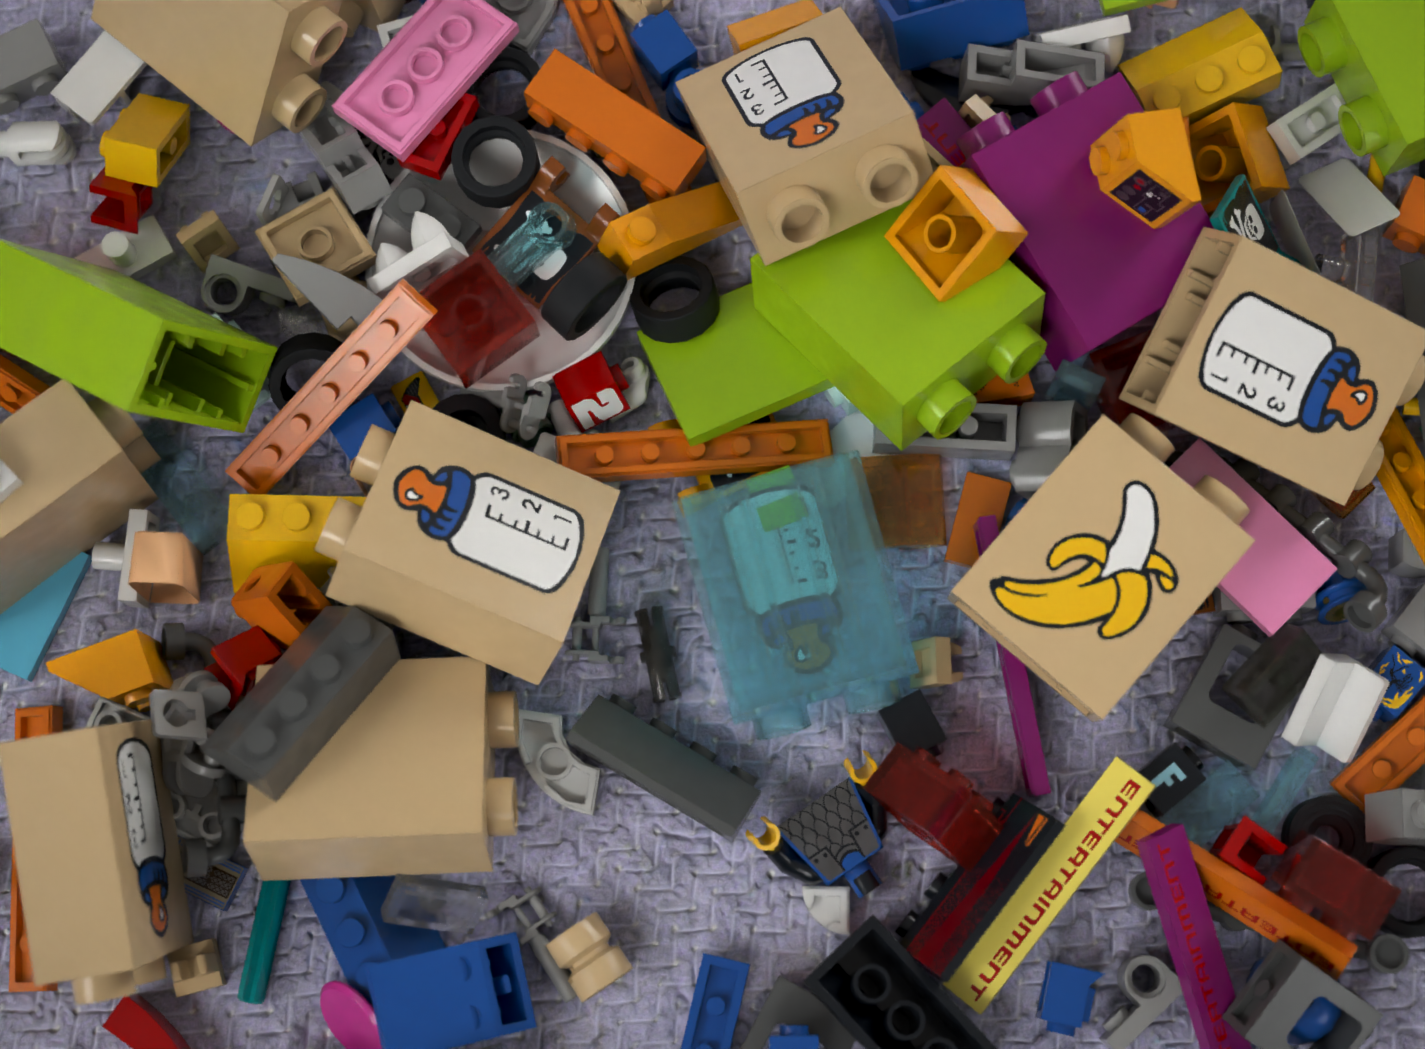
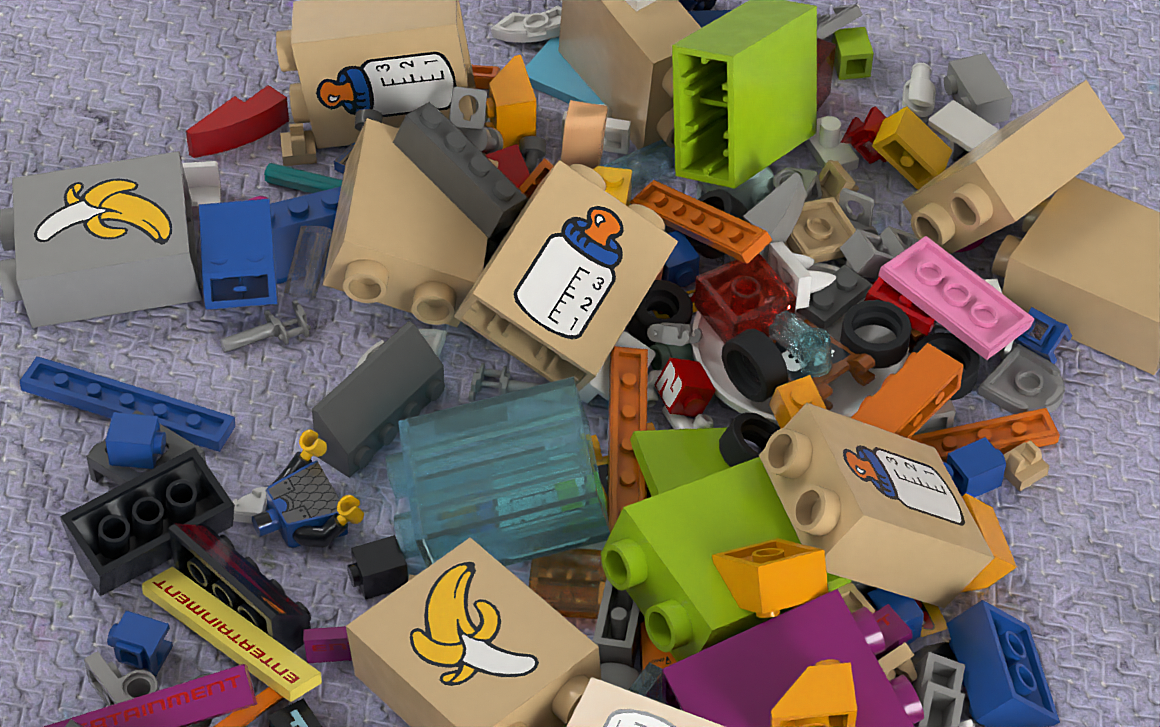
camera: 90 degrees right, 30 degrees down
tan wheel [546,912,633,1003] -> none
clear red brick [863,742,1004,873] -> none

